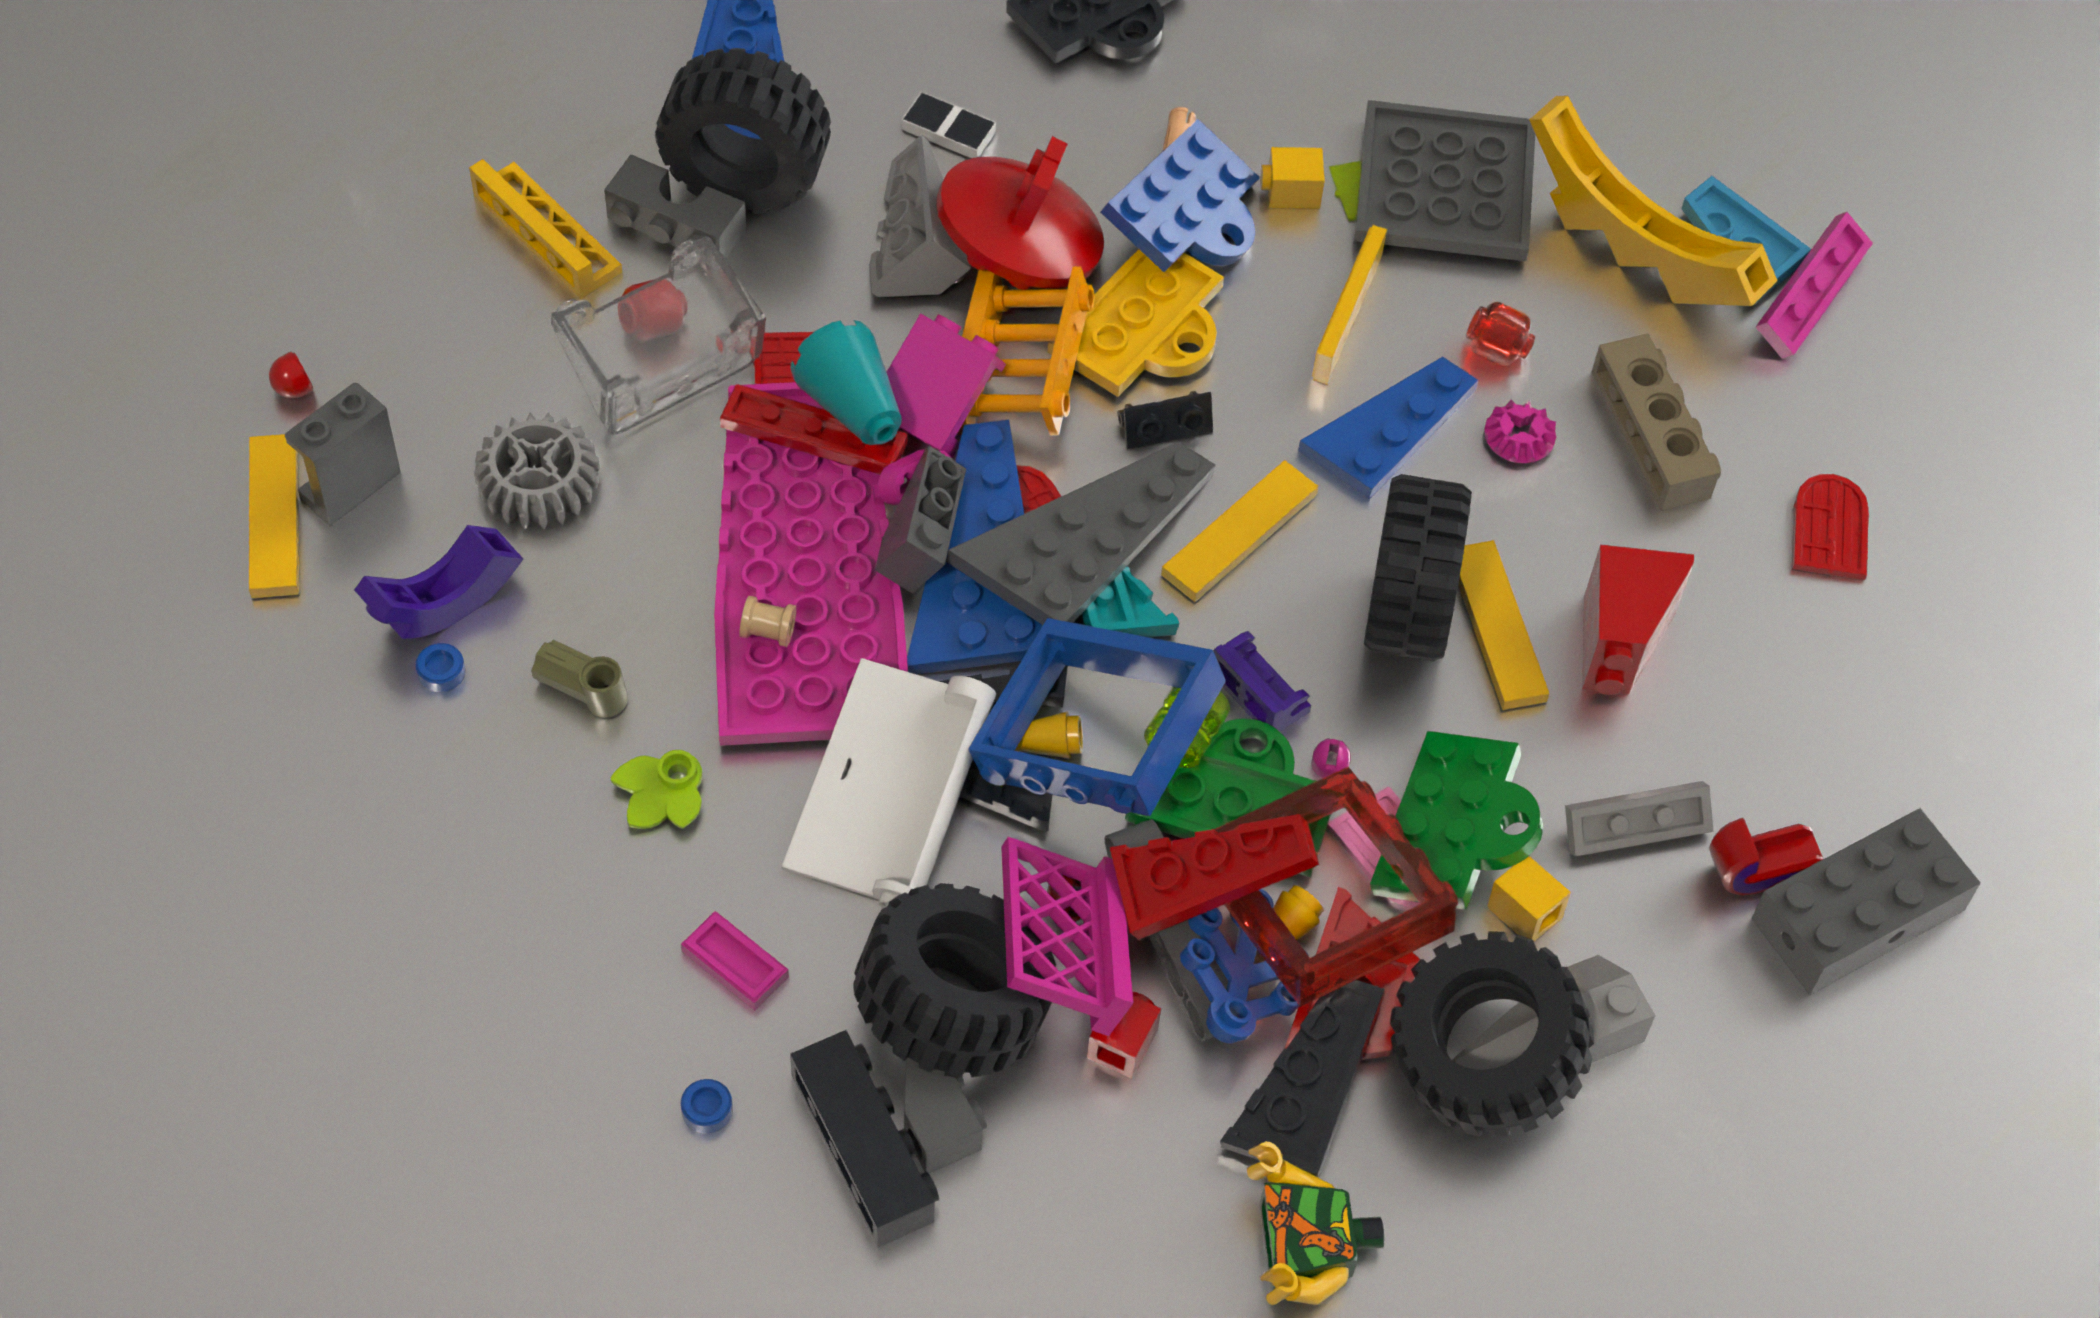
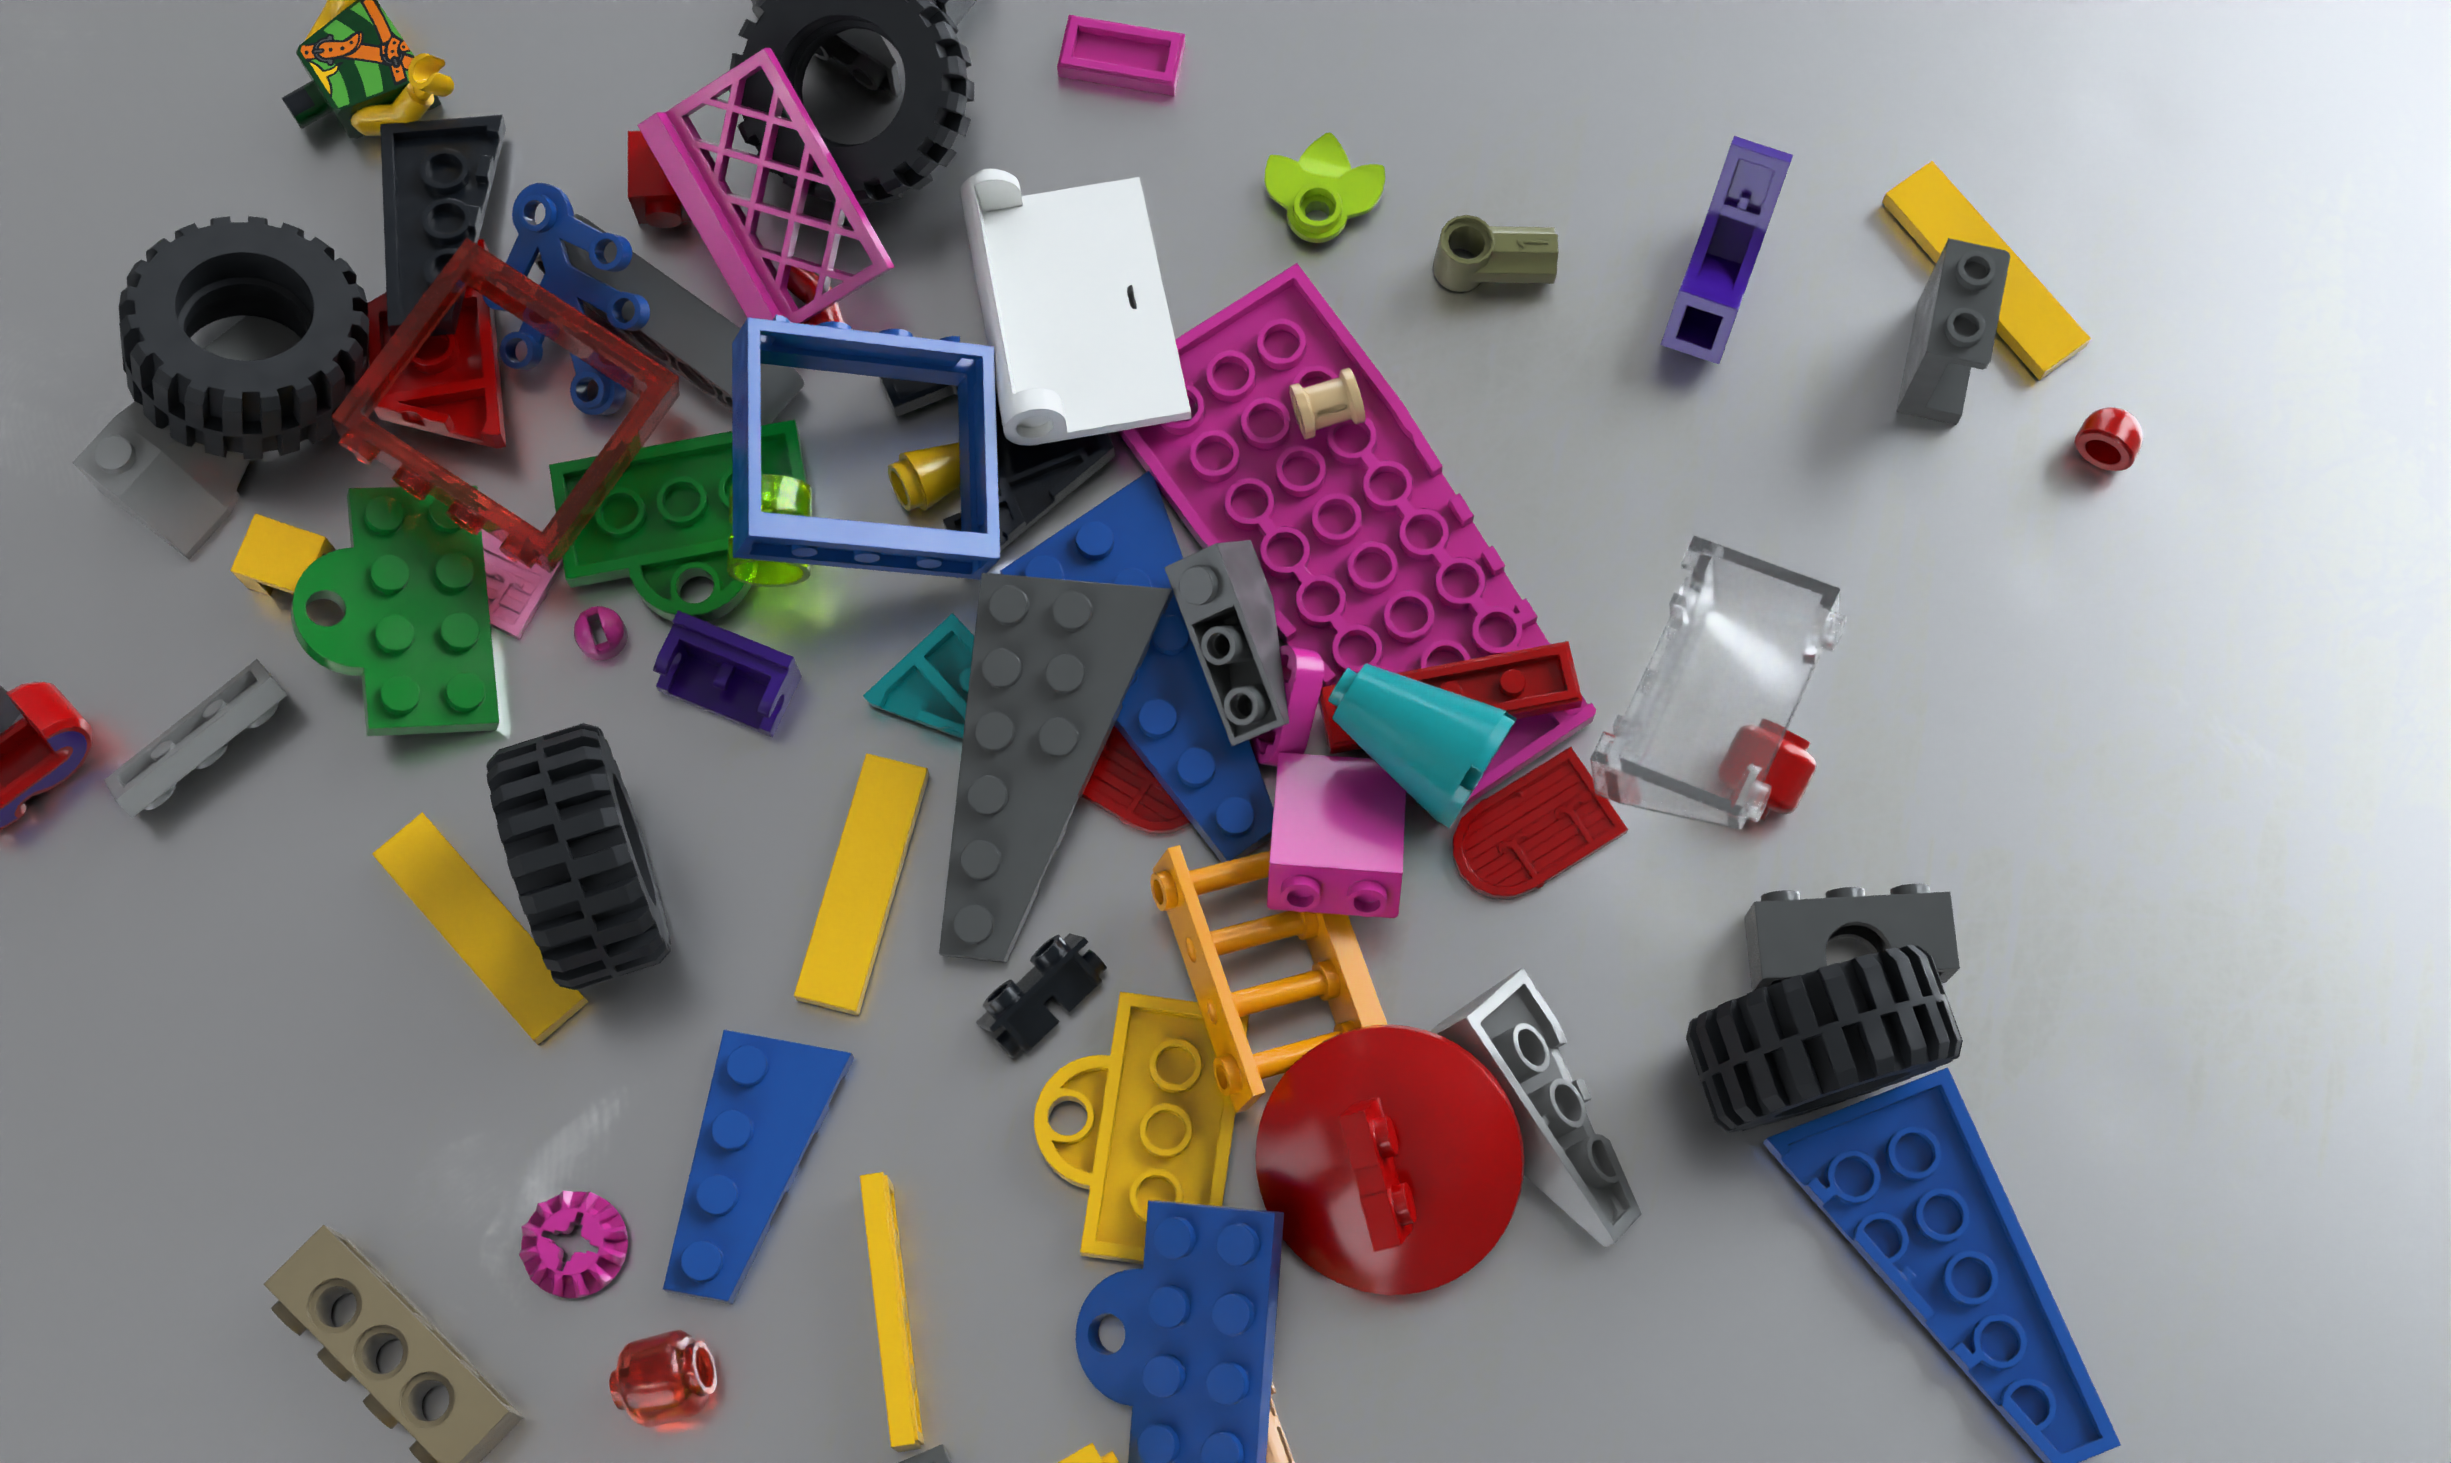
camera: 155 degrees right, 15 degrees up
blue tile [416,643,465,692] -> none
yellow fence [469,159,622,299] -> none
light grey gear [474,412,600,529] -> none
black tile [901,91,997,158] -> none
red wing [1110,814,1319,940] -> none
yellow cone [1257,885,1324,959] -> none
red slope [1582,544,1694,695] -> none
red window [1792,474,1870,580] -> none

